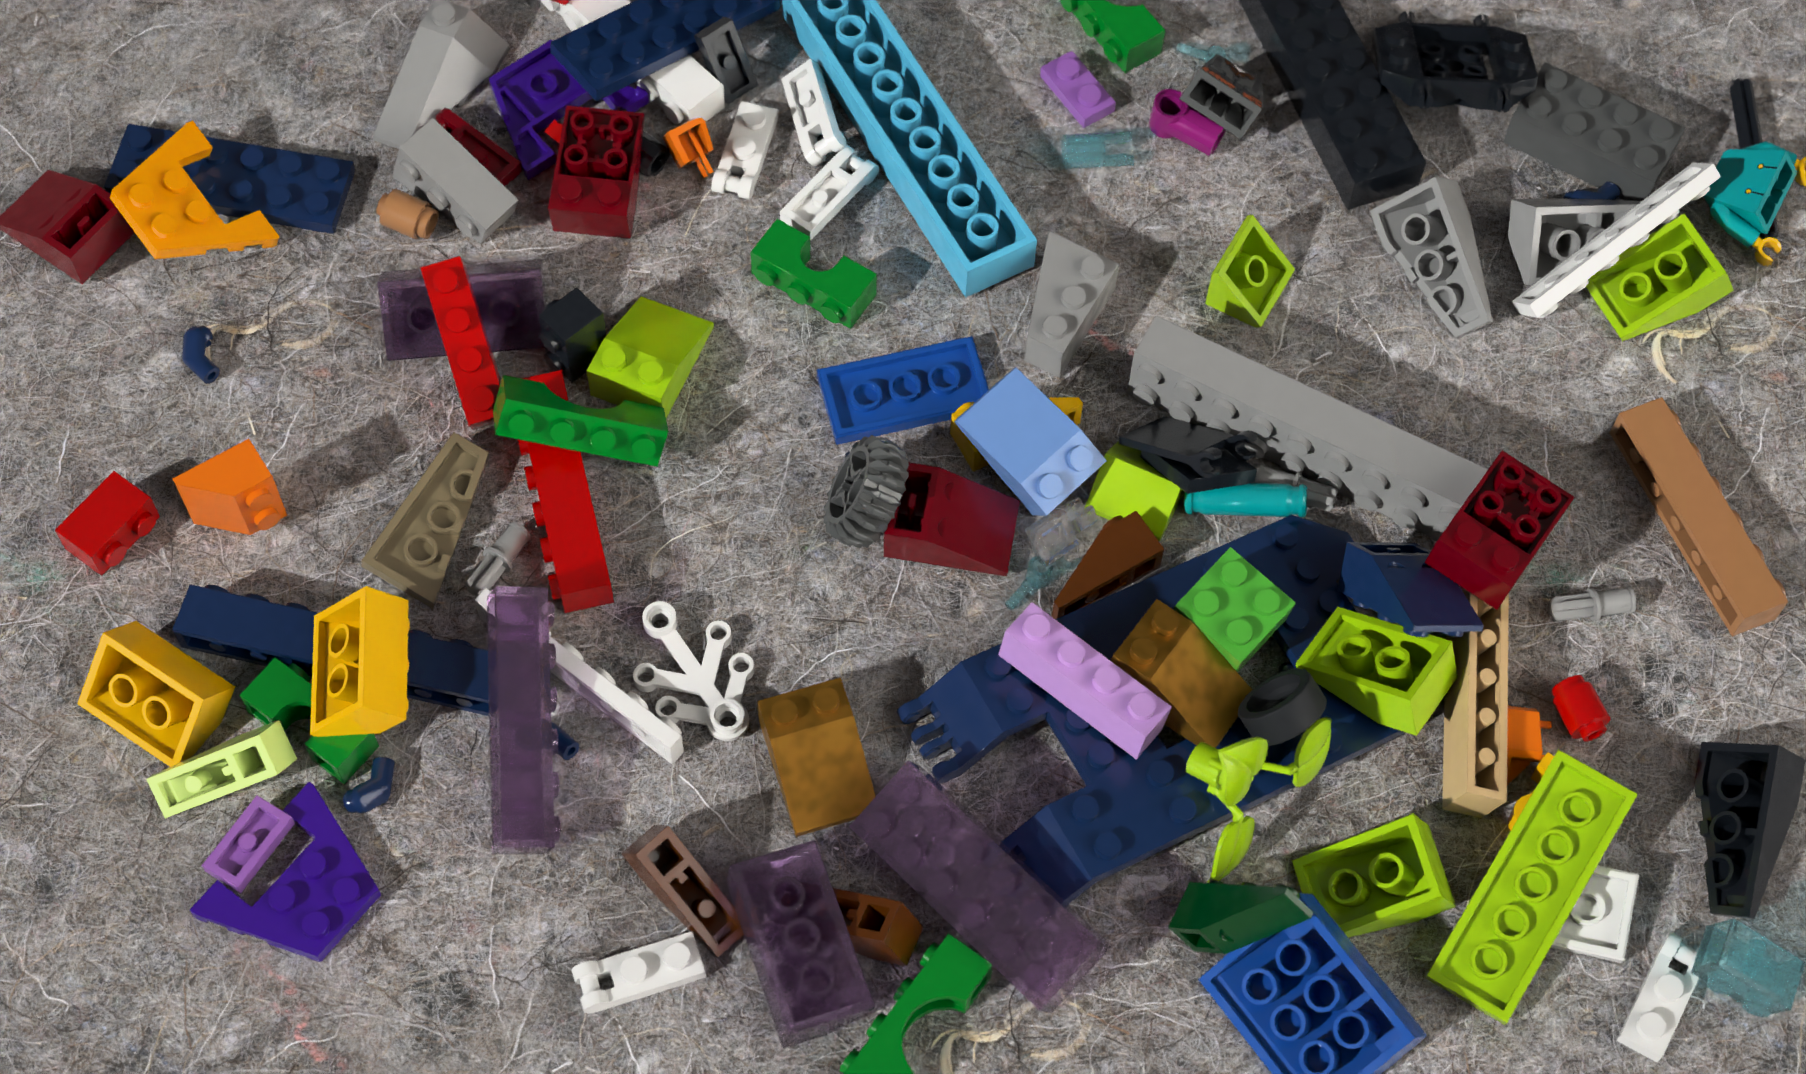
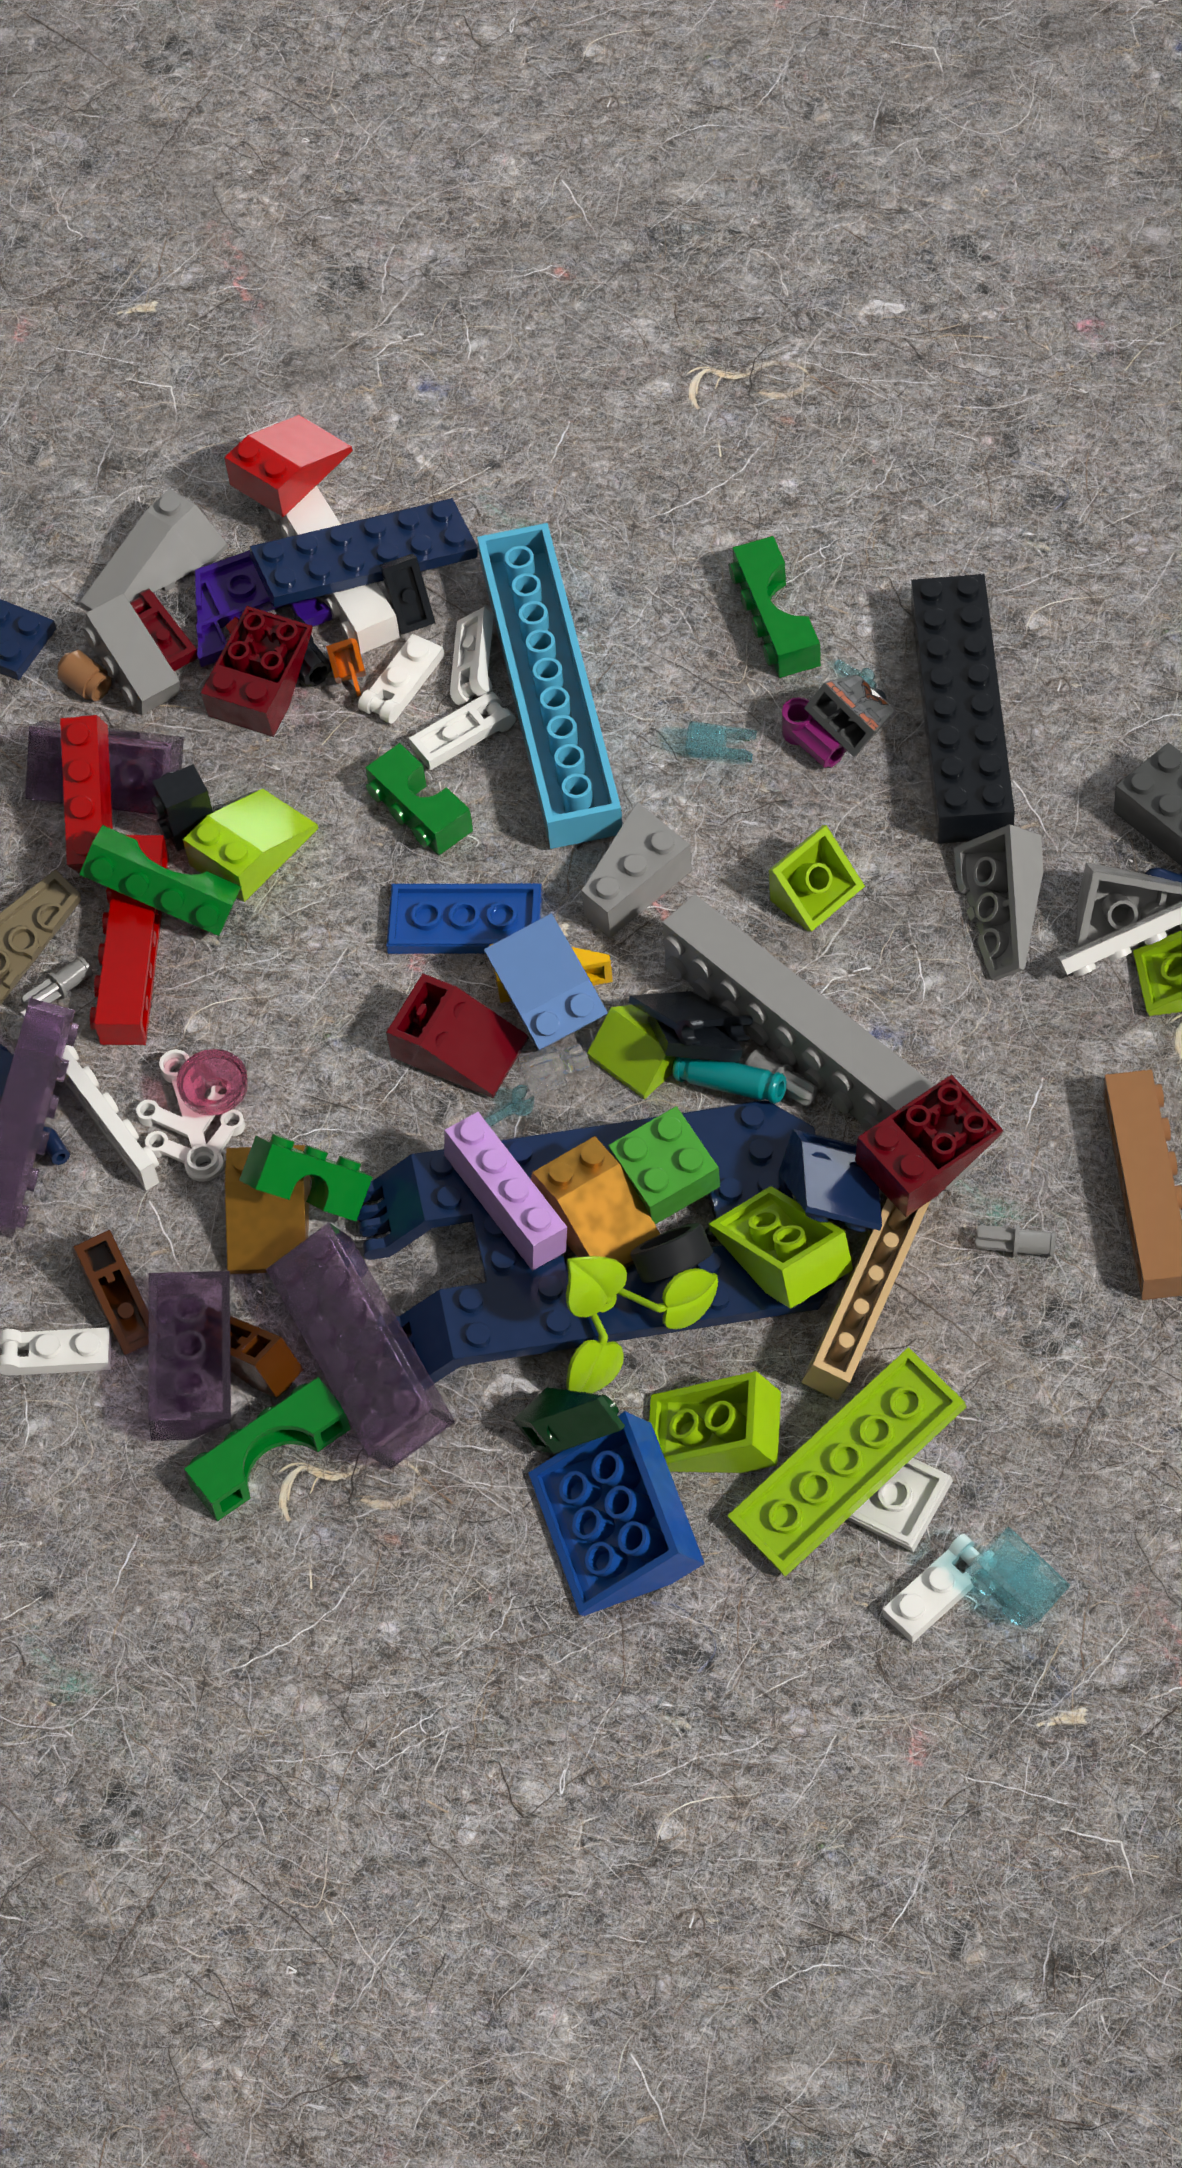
camera: 25 degrees right, 5 degrees down
dark grey gear [823,435,909,548] -> none
medium lavender plate [1040,51,1116,128] -> none
reddish brown slope [1052,511,1164,619] -> none
black piece [1373,11,1538,113] -> none
orange piece [1507,705,1552,785] -> none
red brick [1551,675,1611,742] -> none
black wedge [1694,742,1806,919] -> none
none -> clear pink piece [176,1049,248,1116]
none -> green arch [239,1133,373,1221]

